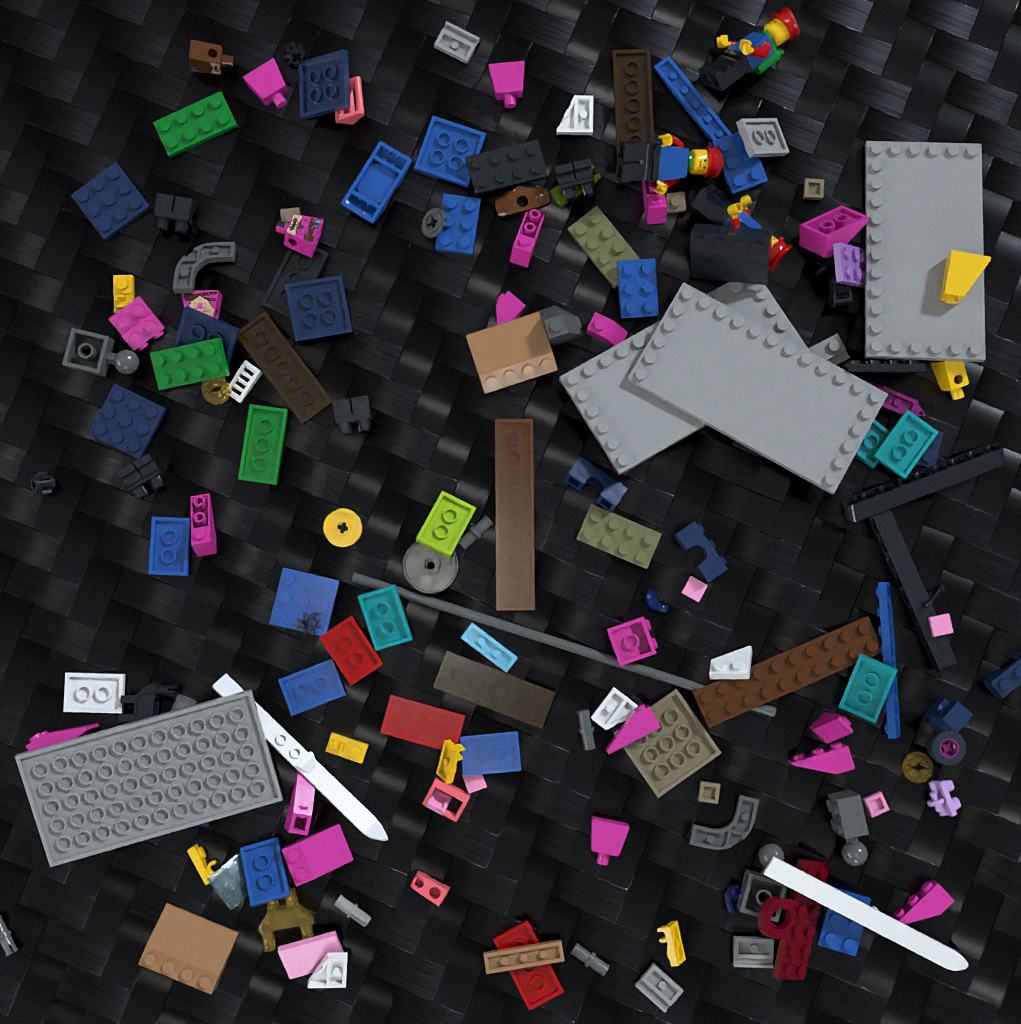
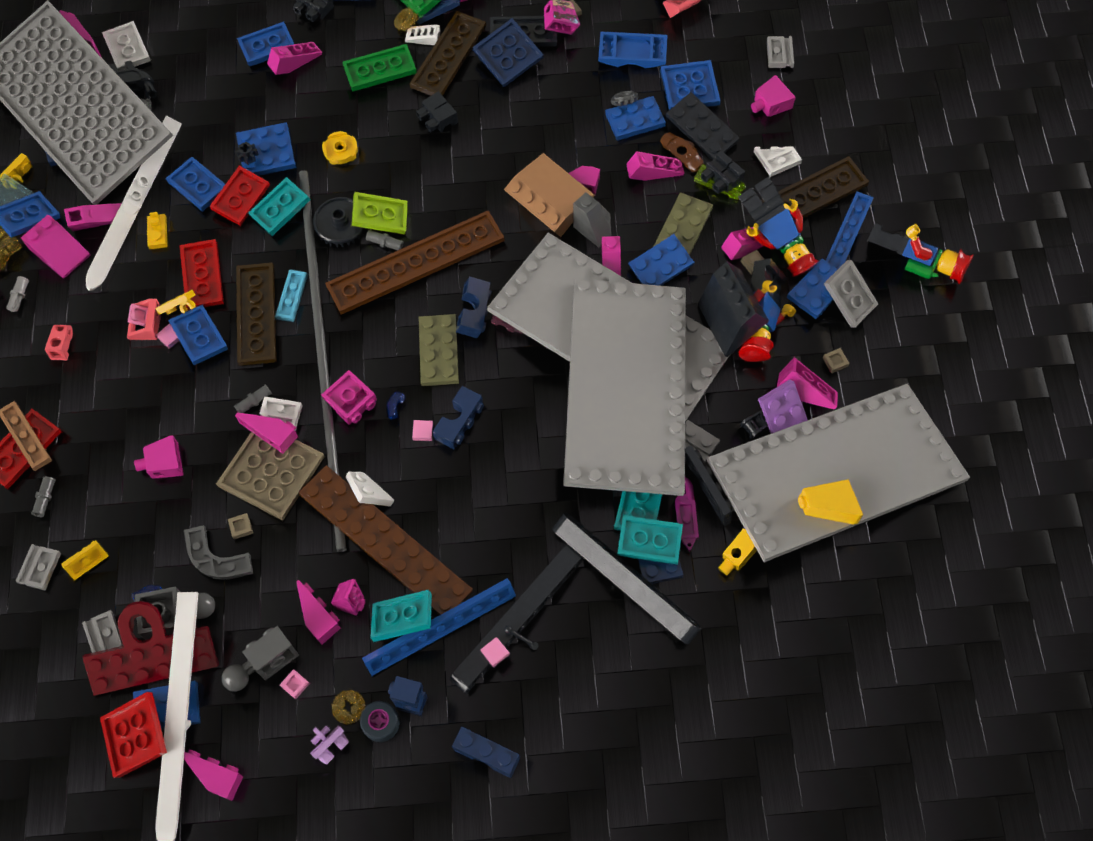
camera: 65 degrees right, 20 degrees down
none -> red plate [100,692,167,778]

